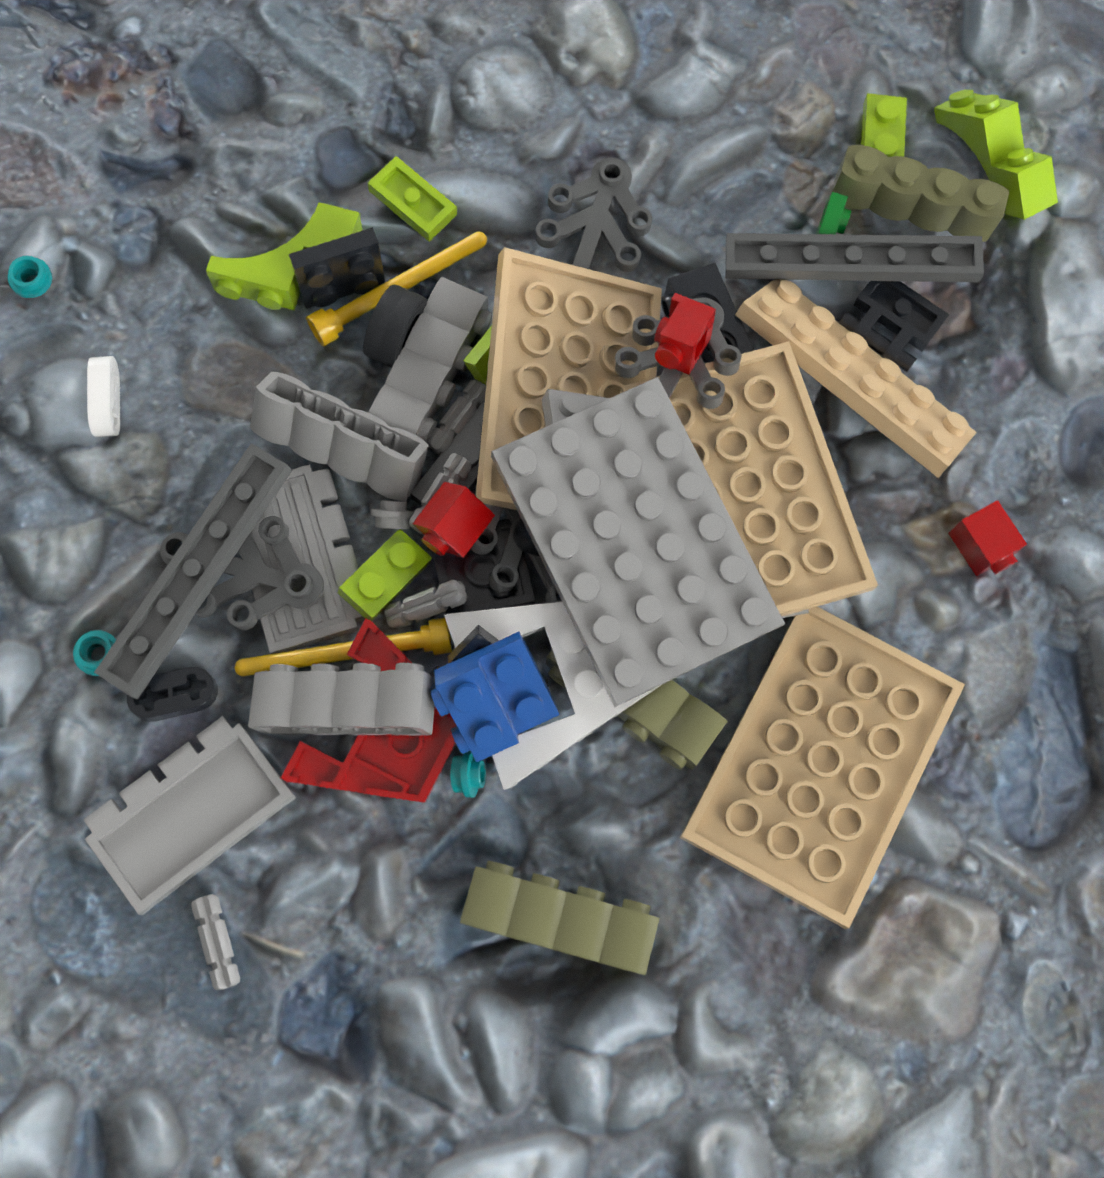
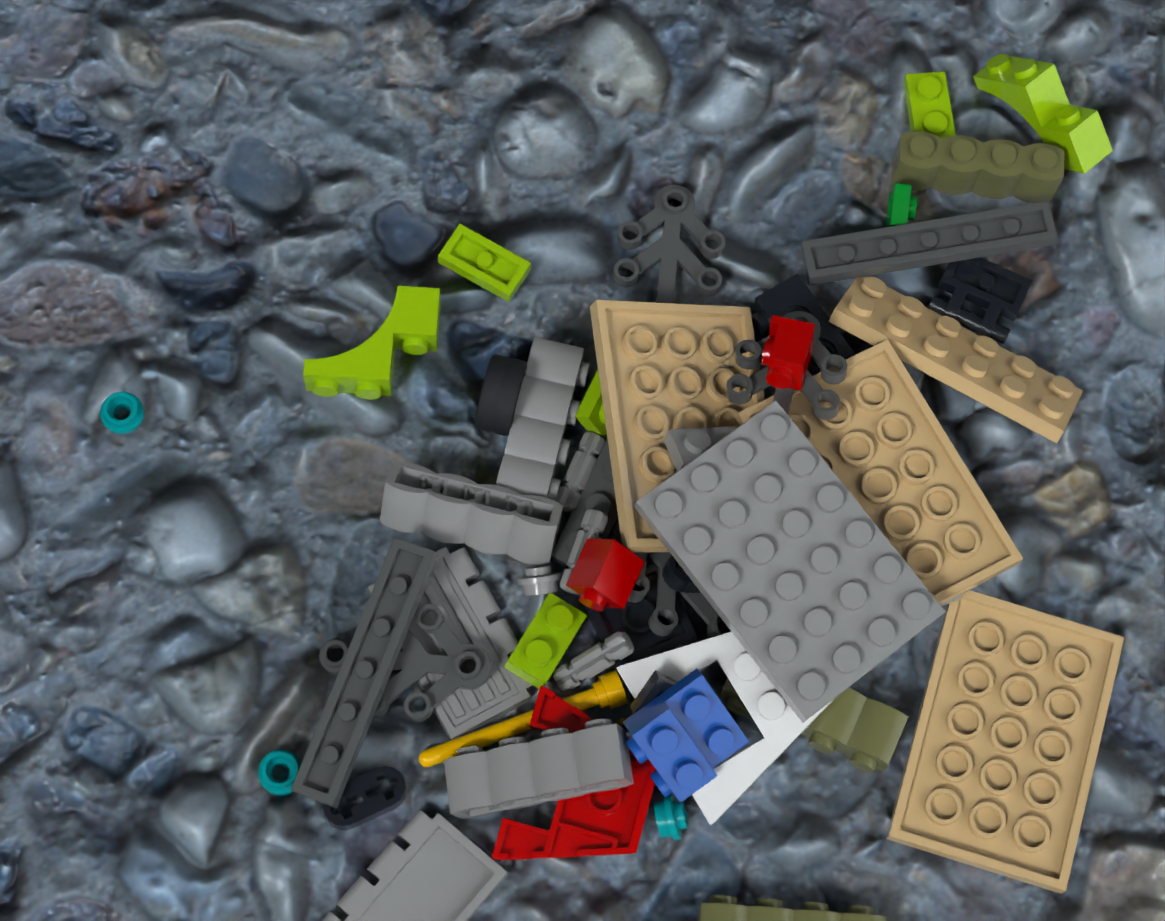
camera: 10 degrees left, 5 degrees down
white beam [87,356,120,437] -> none
black plate [289,227,385,309] -> none
yellow piece [306,231,487,347] -> none
red brick [948,500,1027,577] -> none

